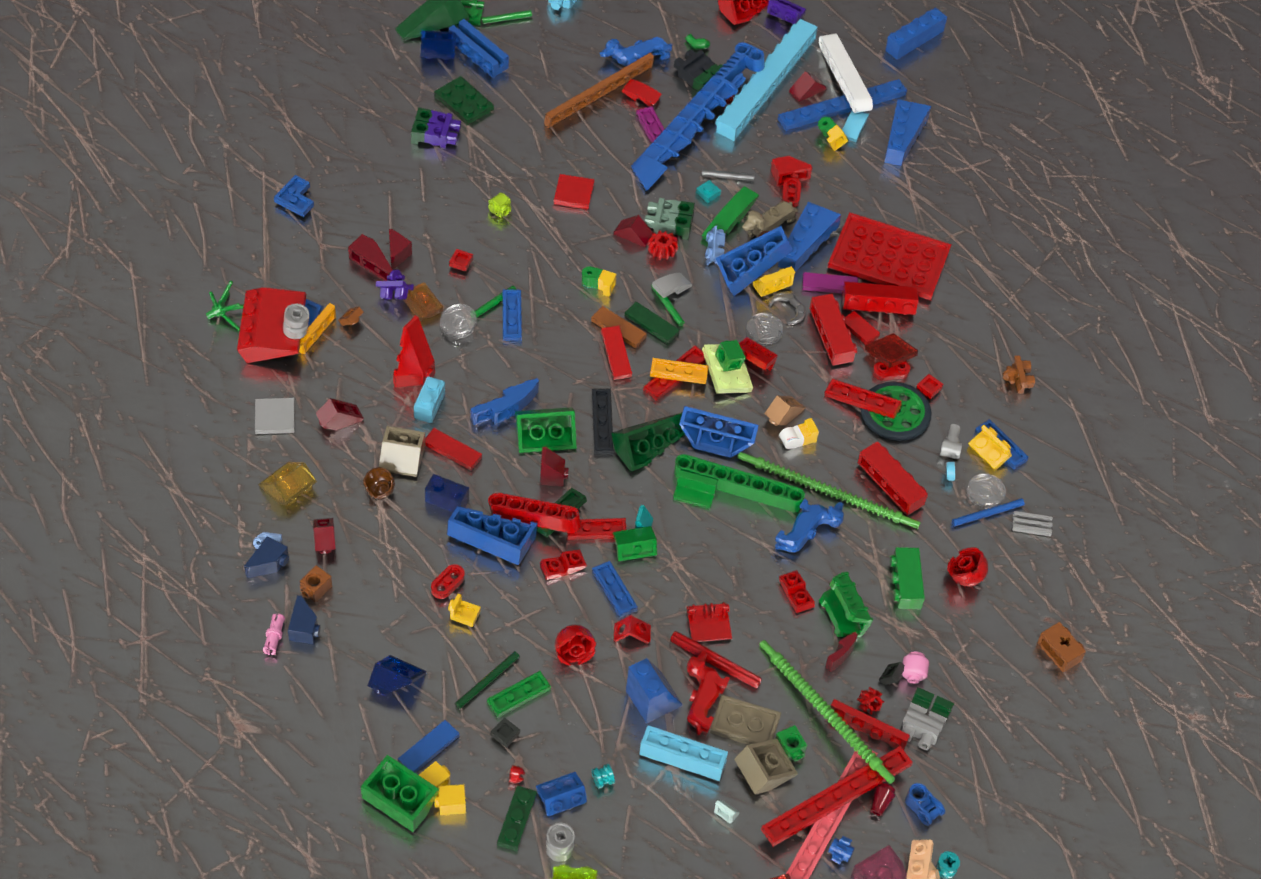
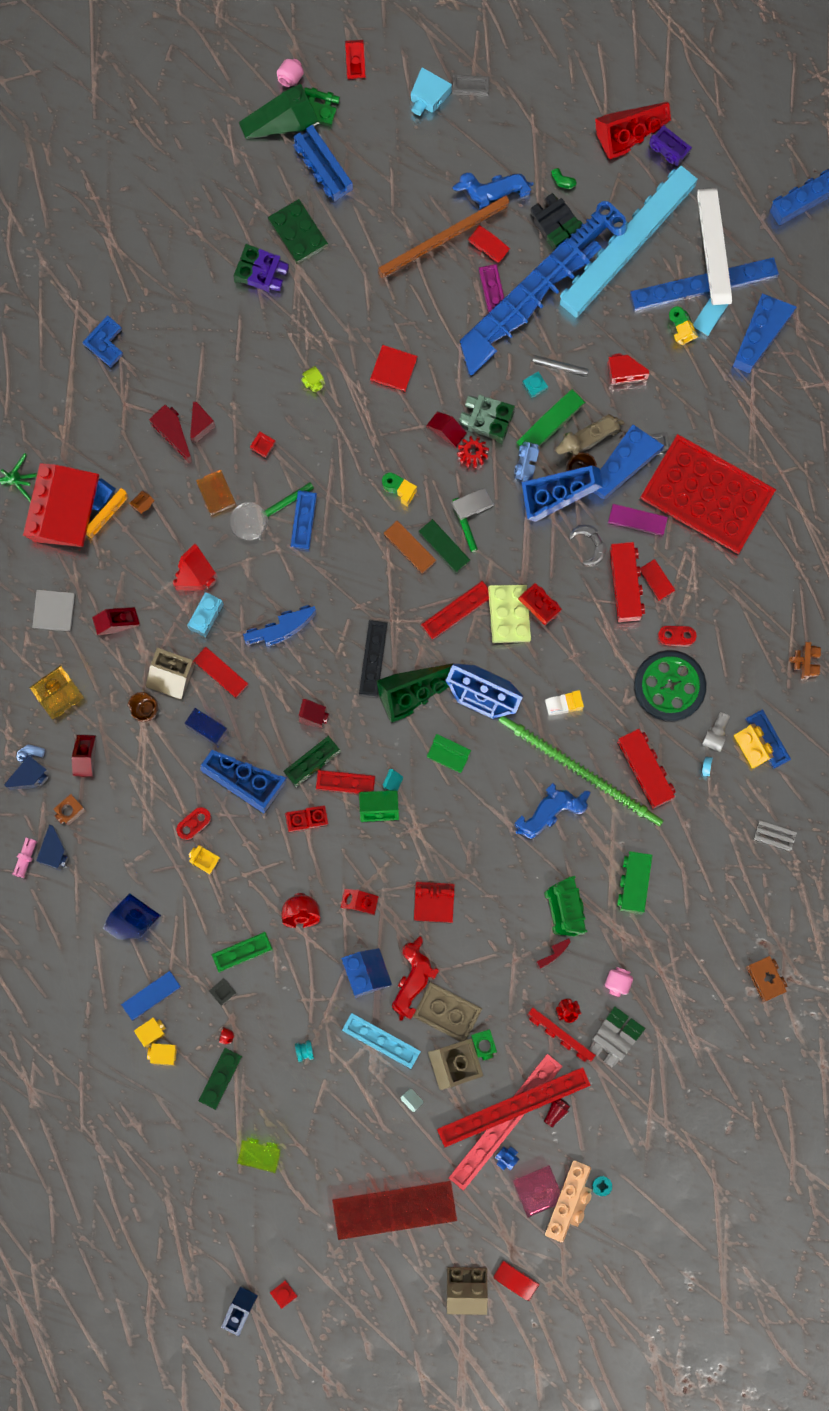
camera: 15 degrees right, 25 degrees up
light grey wheel [283,304,309,339] -> none
green slope [361,755,439,832] -> none
dark purple hips [376,270,414,300] -> none
clear blue brick [420,30,456,60] -> none
dark green bar [455,651,520,709] -> none
green bar [482,10,532,24] -> none
red beam [488,493,582,533] -> none
green slope [515,407,577,453] -> none
blue bracket [536,772,587,816] -> none
light grey wheel [546,823,575,862] -> none
blue tile [592,561,638,618] -> none
red tile [601,325,632,380] -> none
light orange tile [650,358,708,384] -> none
red axle [670,631,762,688] -> none
green beam [674,454,805,512] -> none
green brick [715,340,746,372] -> none
clear tile [746,313,783,346] -> none
yellow bracket [753,266,795,297] -> none
bright green hose [759,640,895,784] -> none
medium nougat slope [764,395,806,426] -> none
red slope [779,570,815,613] -> none
red plate [782,177,801,208] -> none
dark red slope [789,71,827,102] -> none
red tile [824,379,902,419] -> none
red brick [842,281,919,315] -> none
clear red tile [865,333,918,368] -> none
pearl dark grey plate [879,662,905,685] -> none
blue piece [905,783,945,826] -> none
red plate [916,374,943,399] -> none
red cylinder [947,547,988,587] -> none
blue bar [952,498,1025,527] -> none
clear tile [967,474,1006,509] -> none

